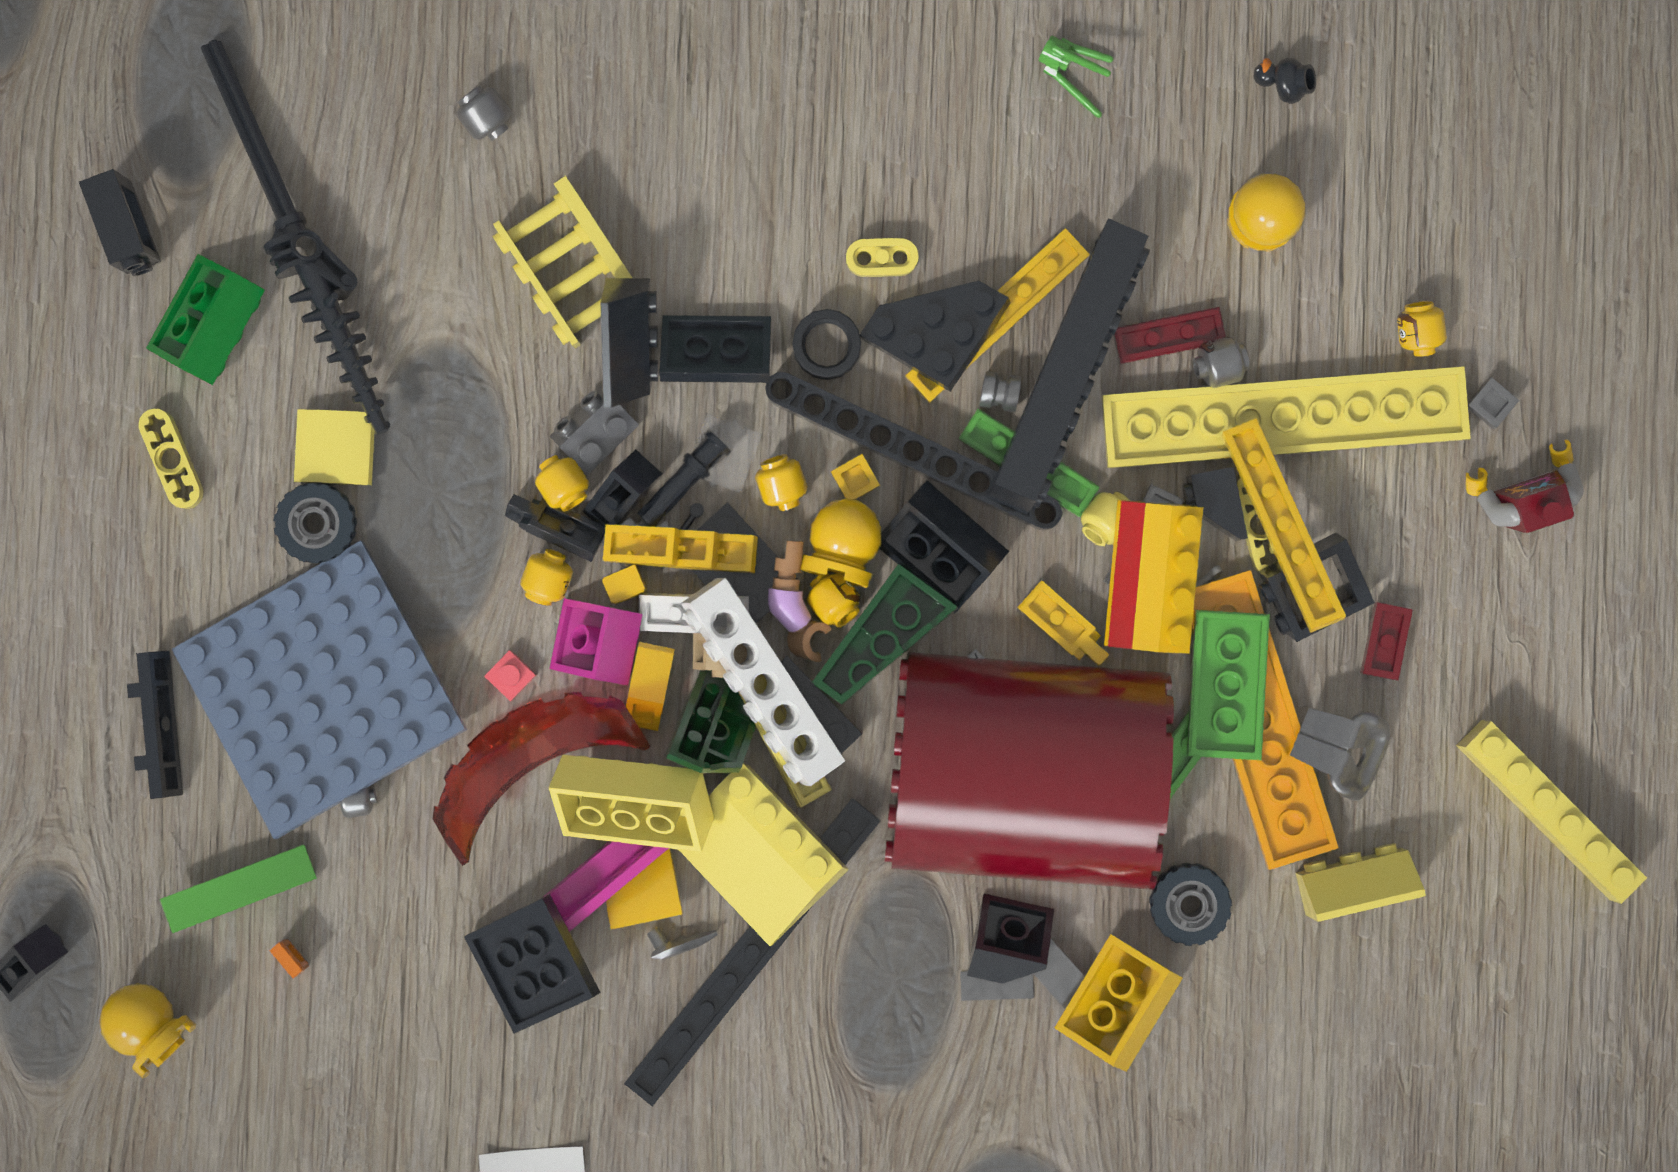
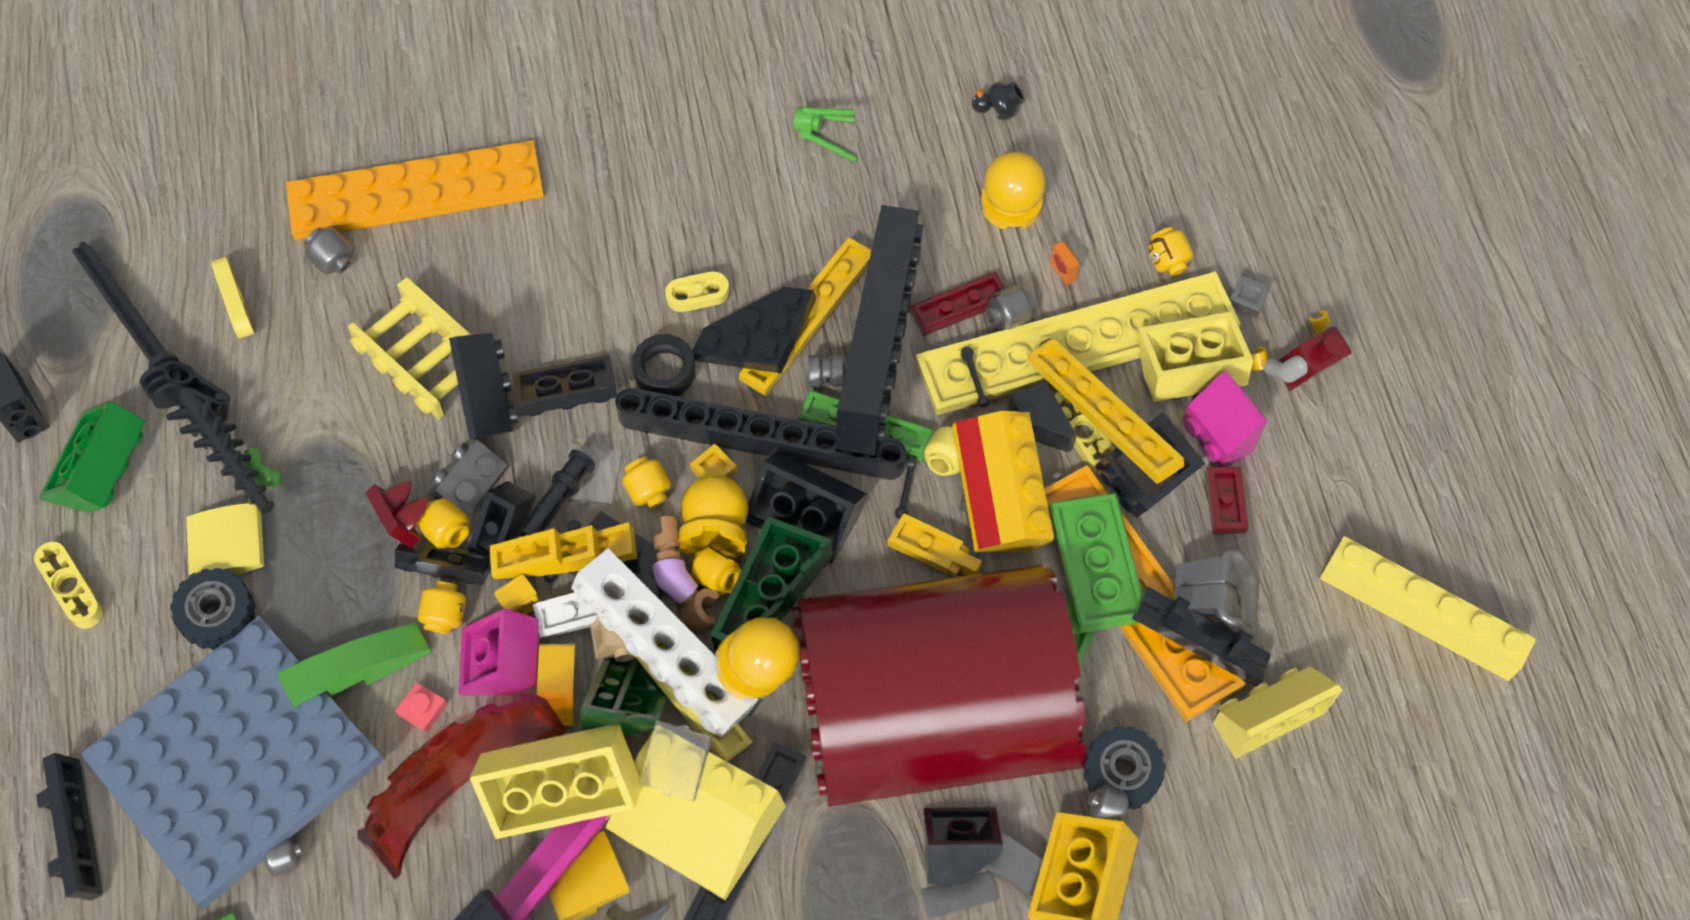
camera: 10 degrees left, 25 degrees down
none -> light yellow beam [211,256,255,339]
none -> bright green arm [244,448,281,489]
none -> bright green slope [276,623,431,707]
none -> light orange plate [286,140,544,240]
none -> dark red tile [365,481,429,548]
none -> clear piece [640,721,712,801]
none -> yellow tile [715,618,800,699]
none -> black hinge [895,456,917,519]
none -> black hinge [960,347,990,408]
none -> orange tile [1049,241,1080,286]
none -> flat silver piece [1088,785,1129,821]
none -> black hinge [1132,586,1271,687]
none -> light yellow slope [1138,311,1253,402]
none -> dark pink slope [1182,371,1267,467]

